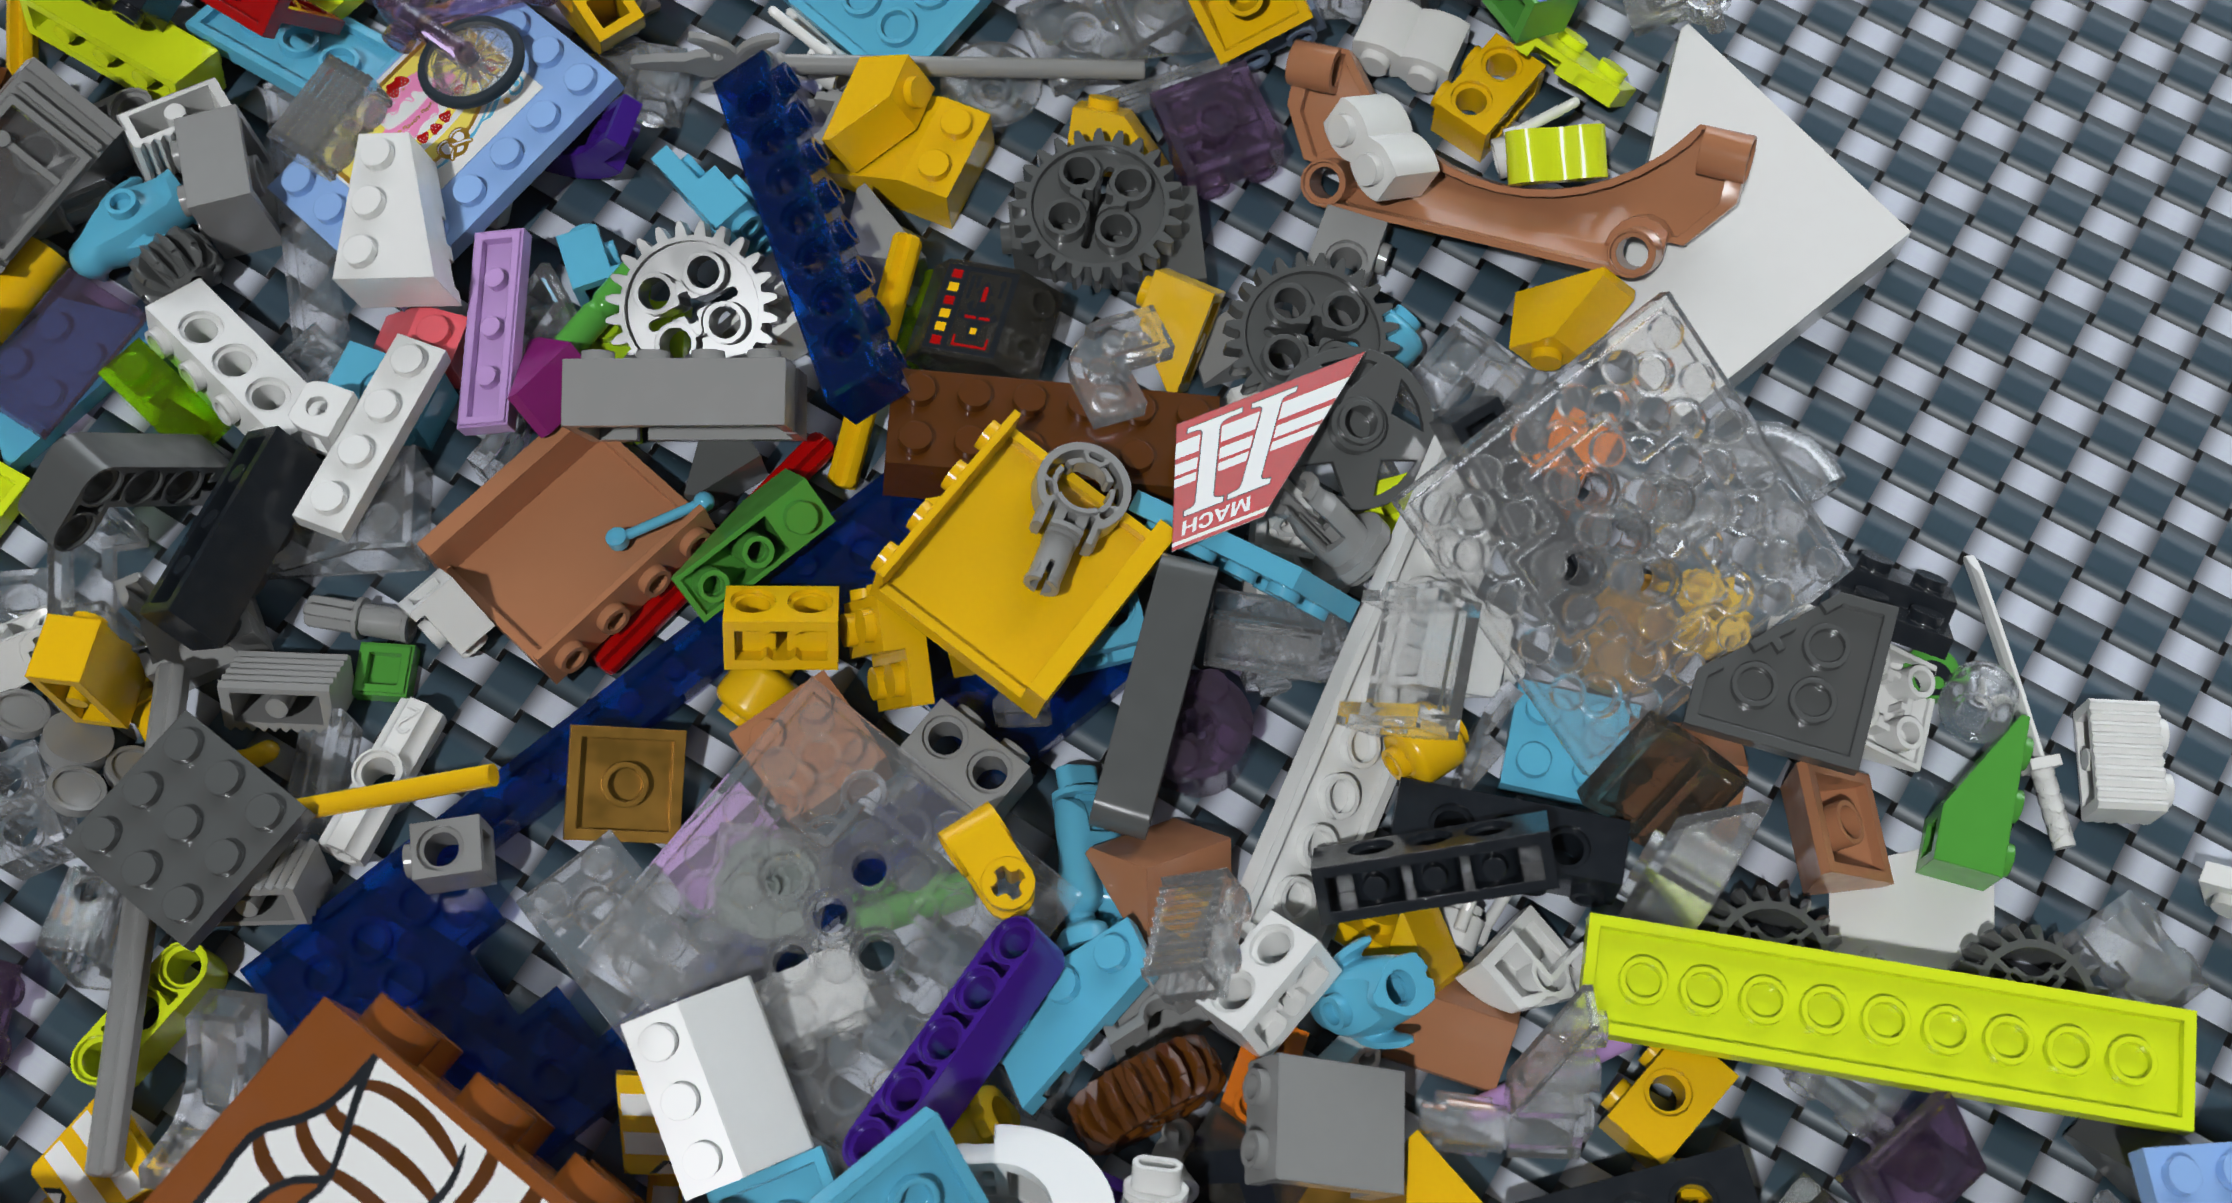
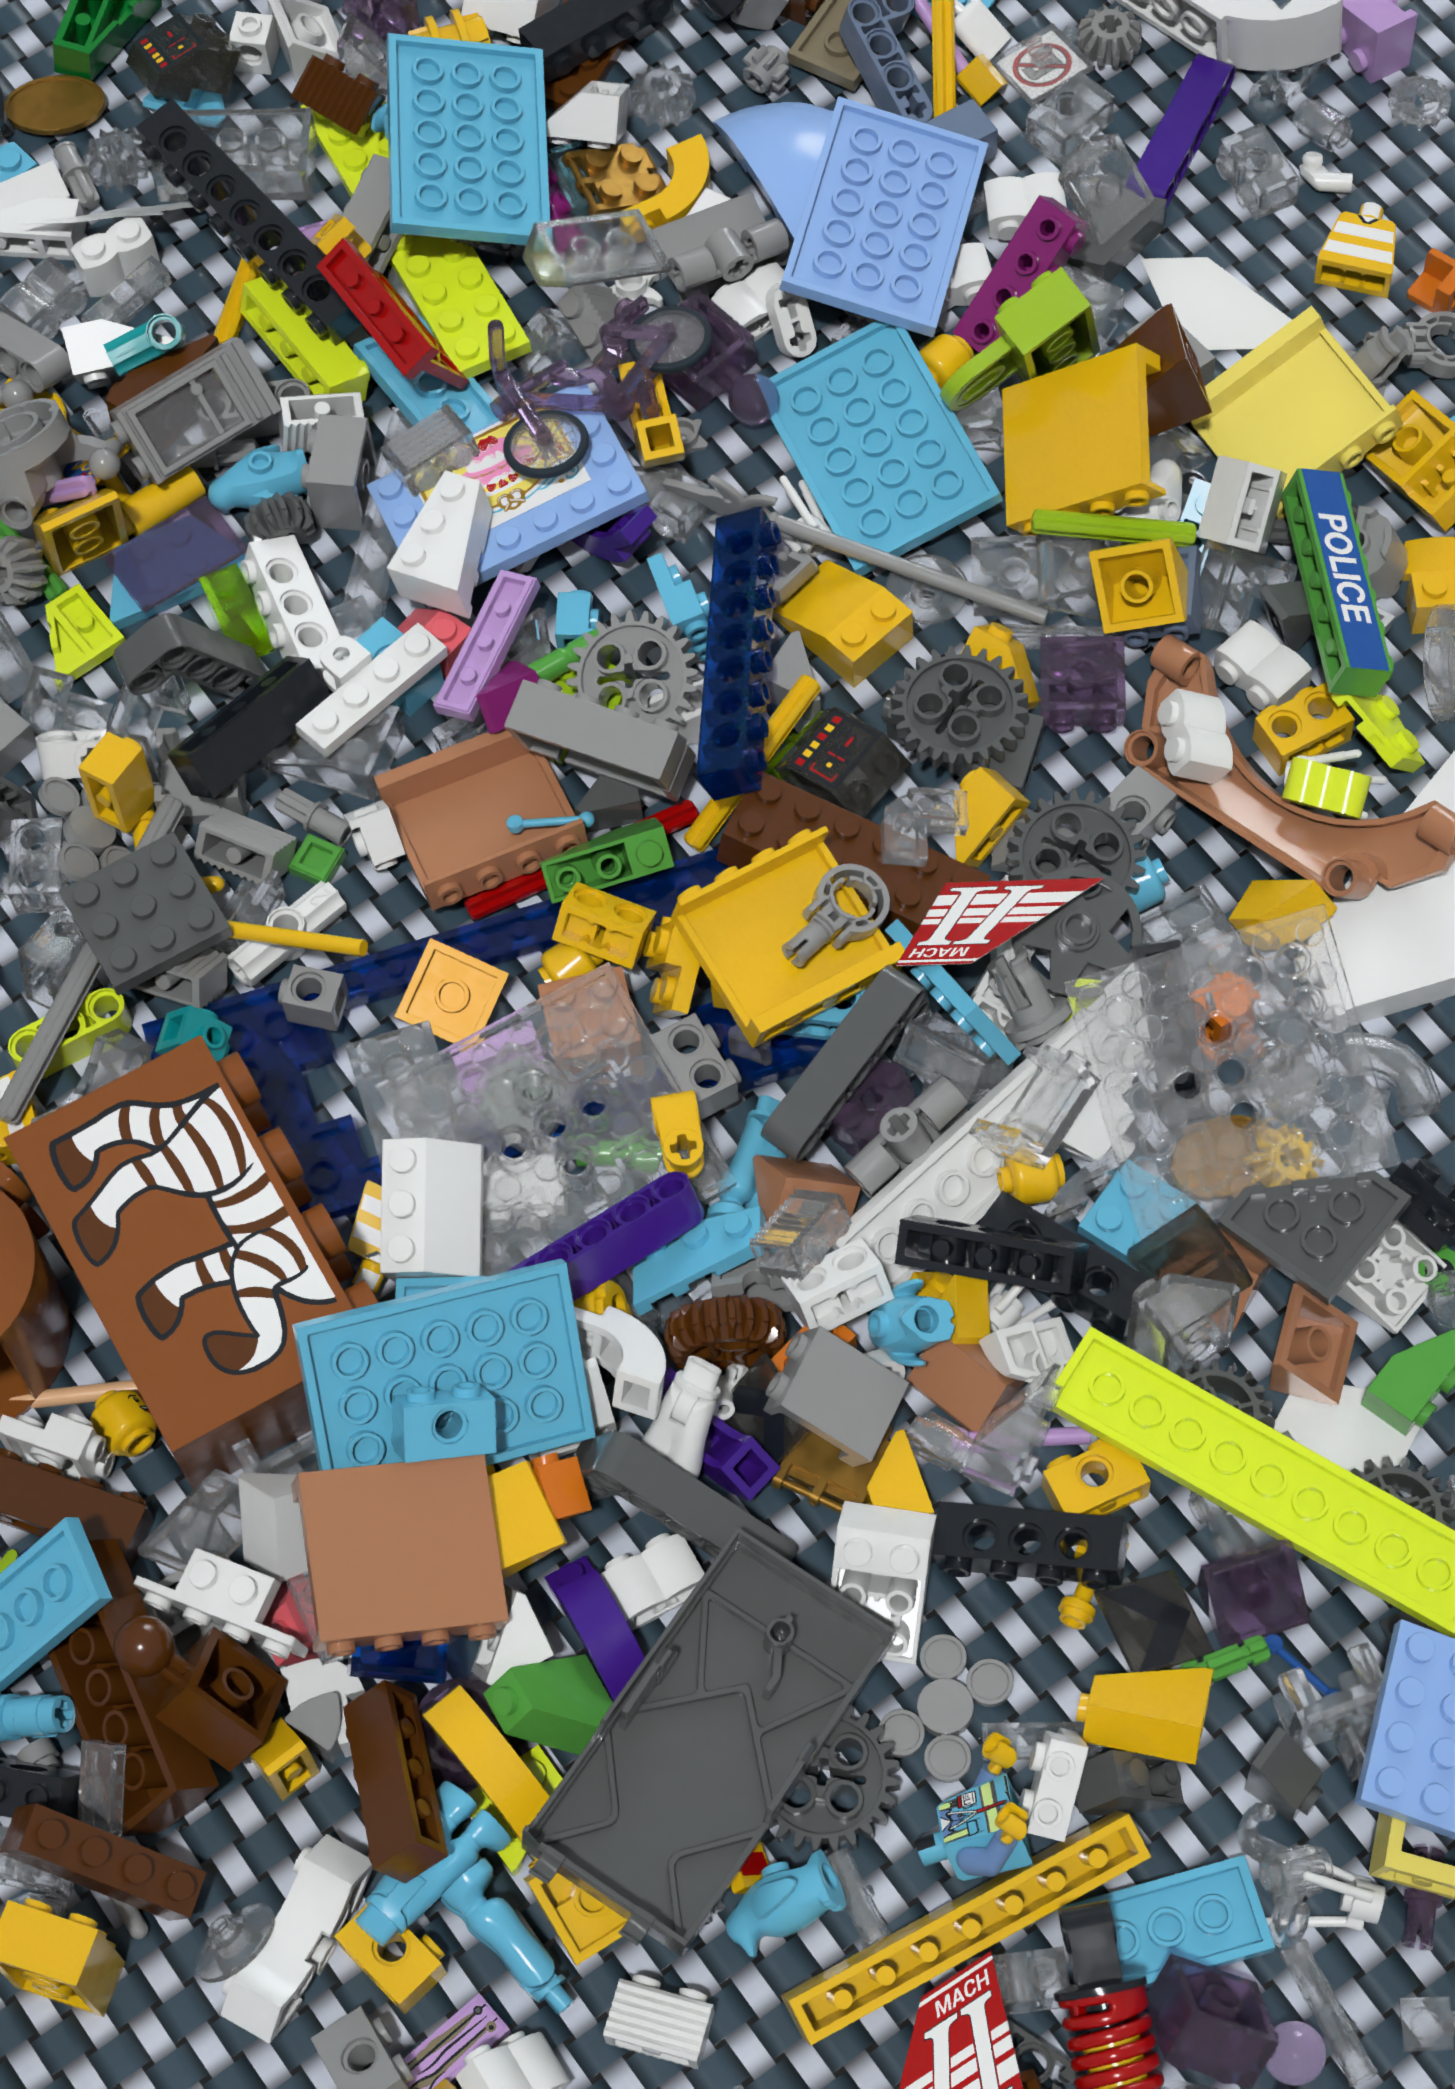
camera: 25 degrees right, 5 degrees down
yellow slope [822,54,935,172] -> none
none -> teal brick [155,1005,232,1062]
none -> light grey panel [844,1075,968,1199]

